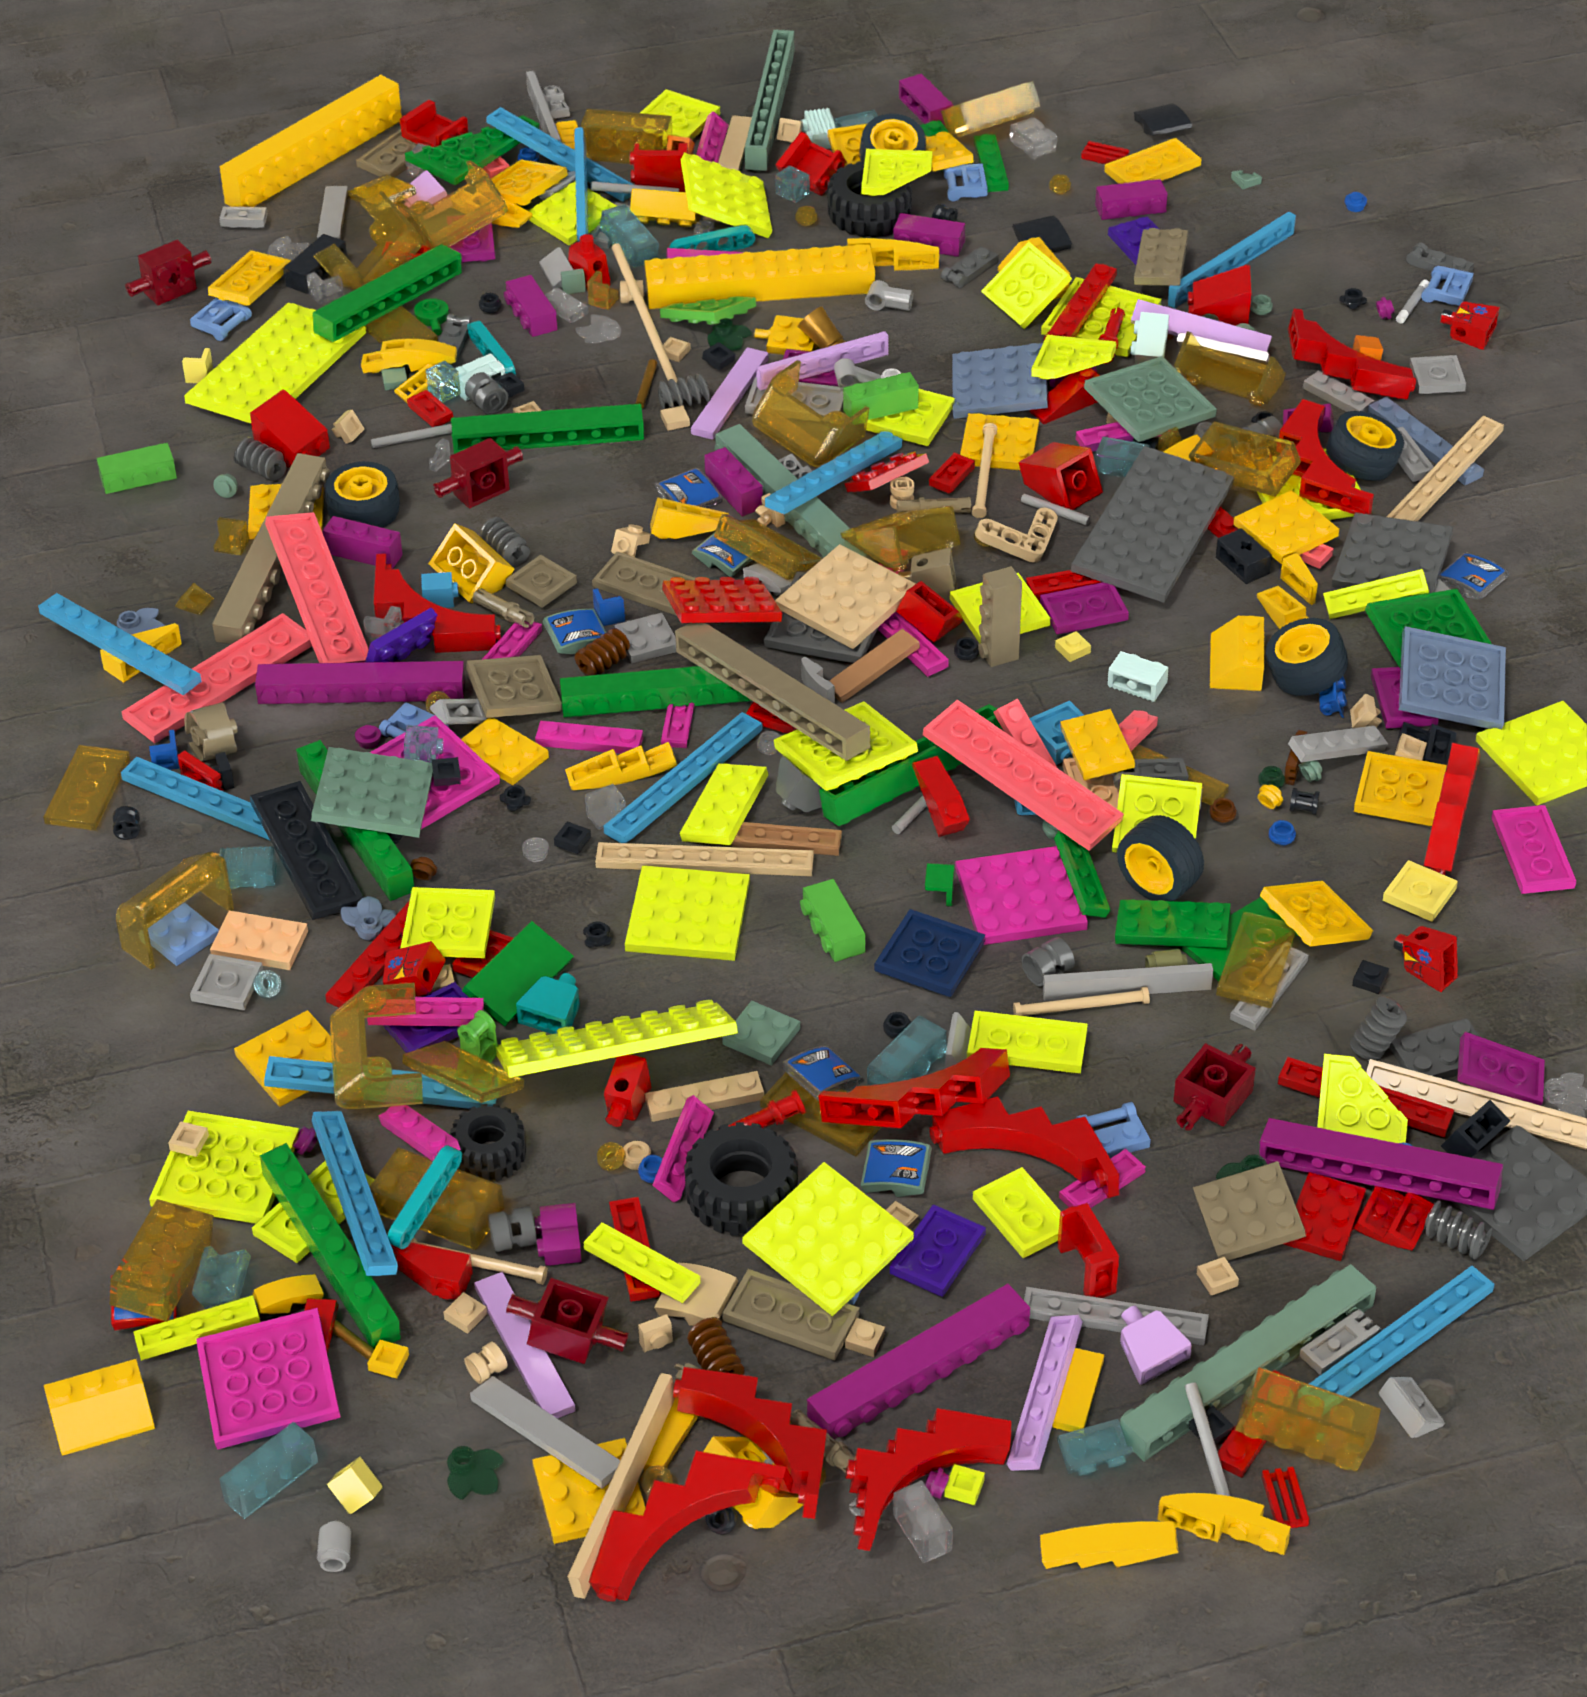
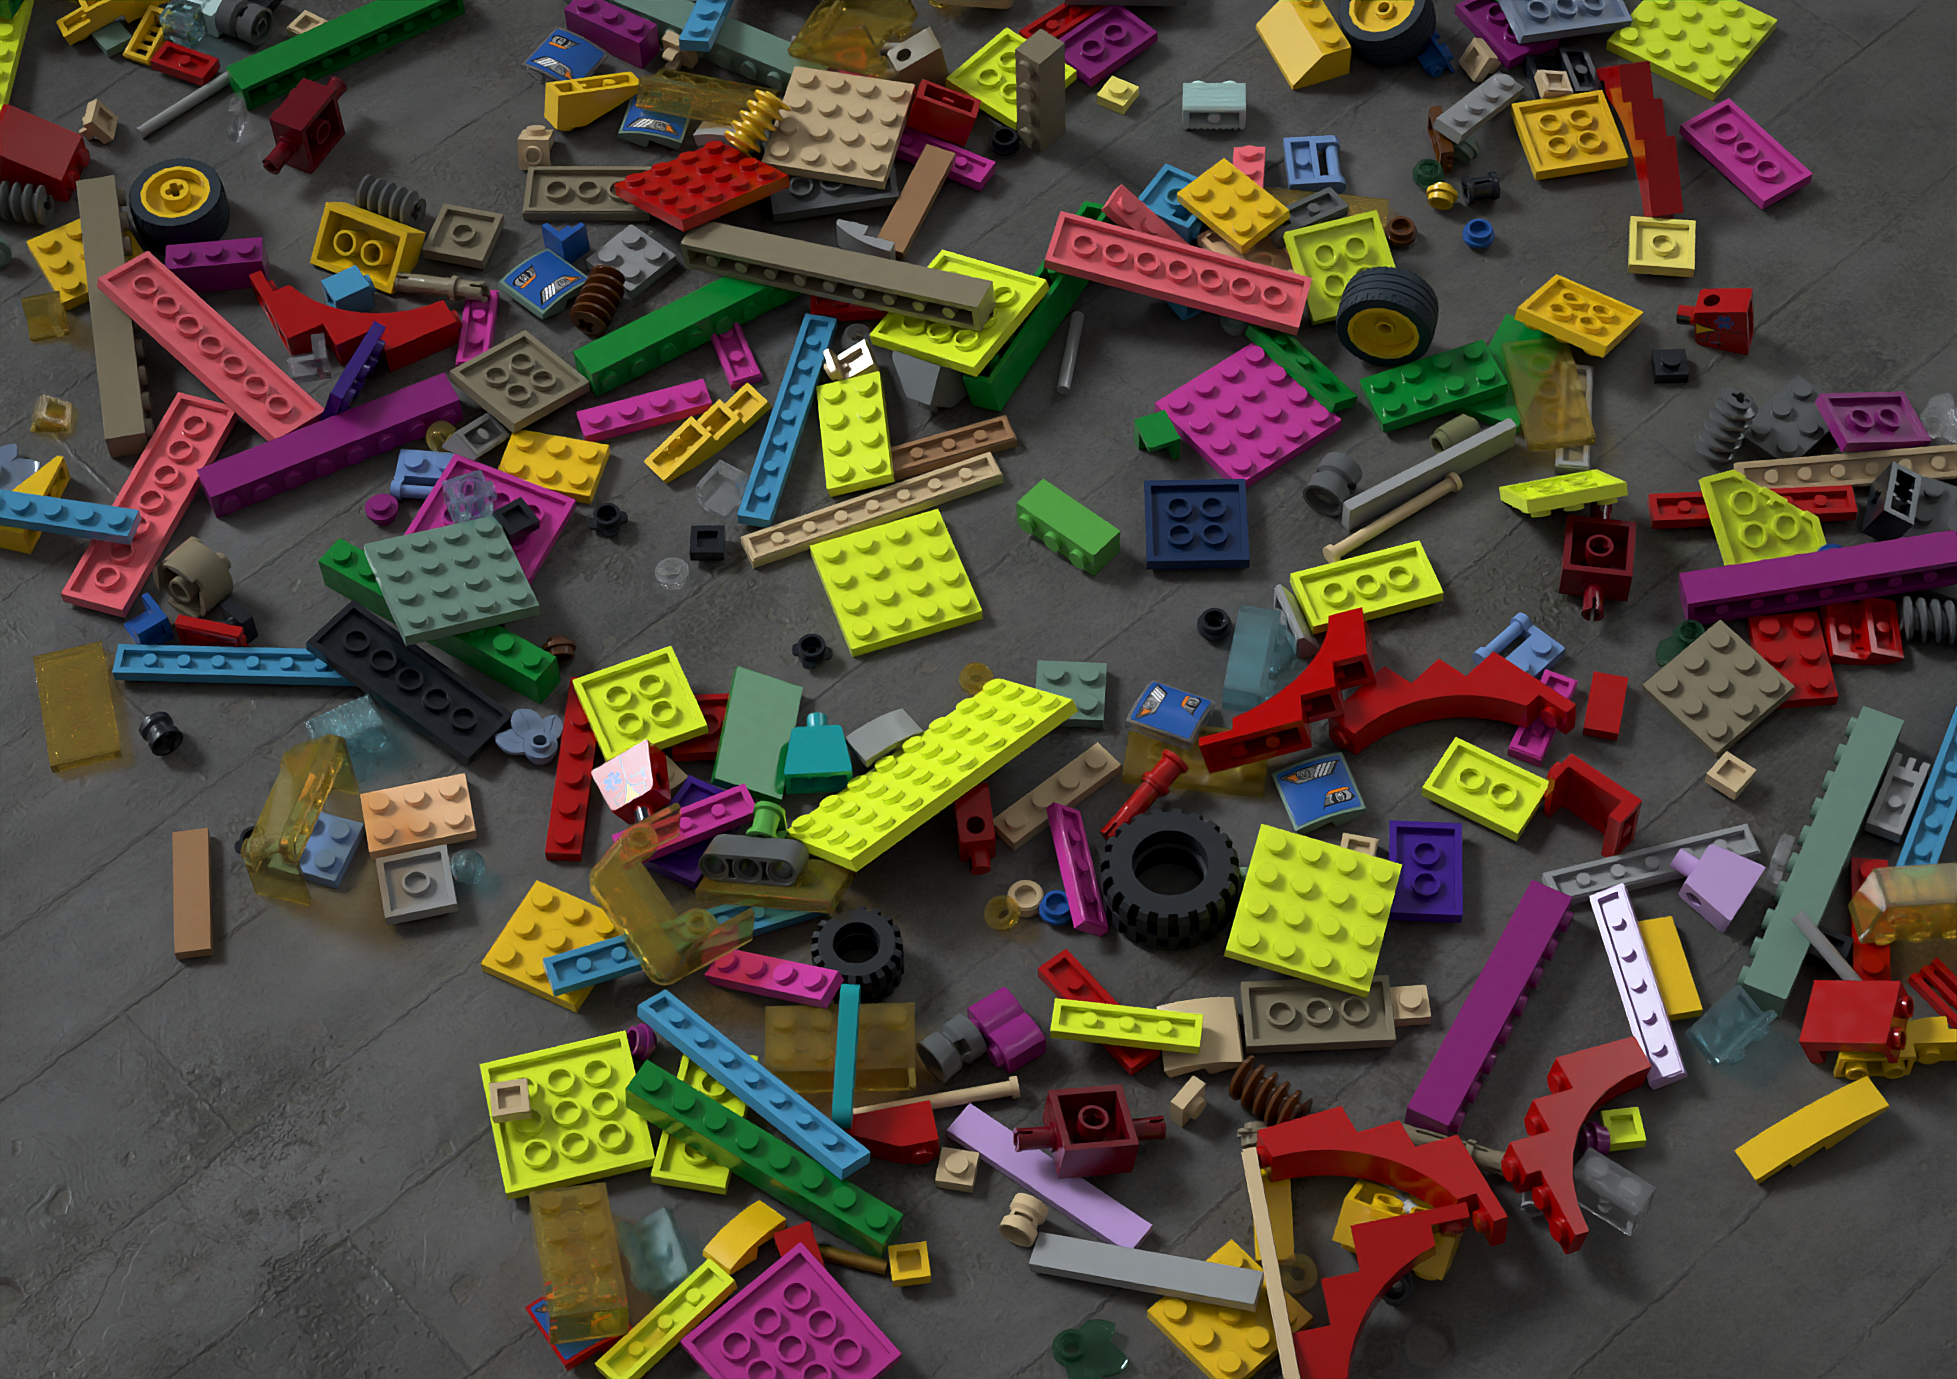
camera: 25 degrees left, 10 degrees up
red slope [912,756,970,837] -> none
none -> medium nougat tile [172,828,213,960]
none -> dark grey beam [698,834,809,887]
none -> yellow piece [724,90,791,158]
none -> tan bracket [823,339,879,381]
none -> light grey slope [845,708,924,768]
none -> clear yellow plate [959,662,994,695]
none -> medium blue plate [1283,135,1346,194]
none -> neon yellow plate [1499,469,1628,517]
none -> red tile [1582,671,1628,741]
none -> clear tile [1766,833,1796,885]
none -> red panel [1799,980,1914,1063]

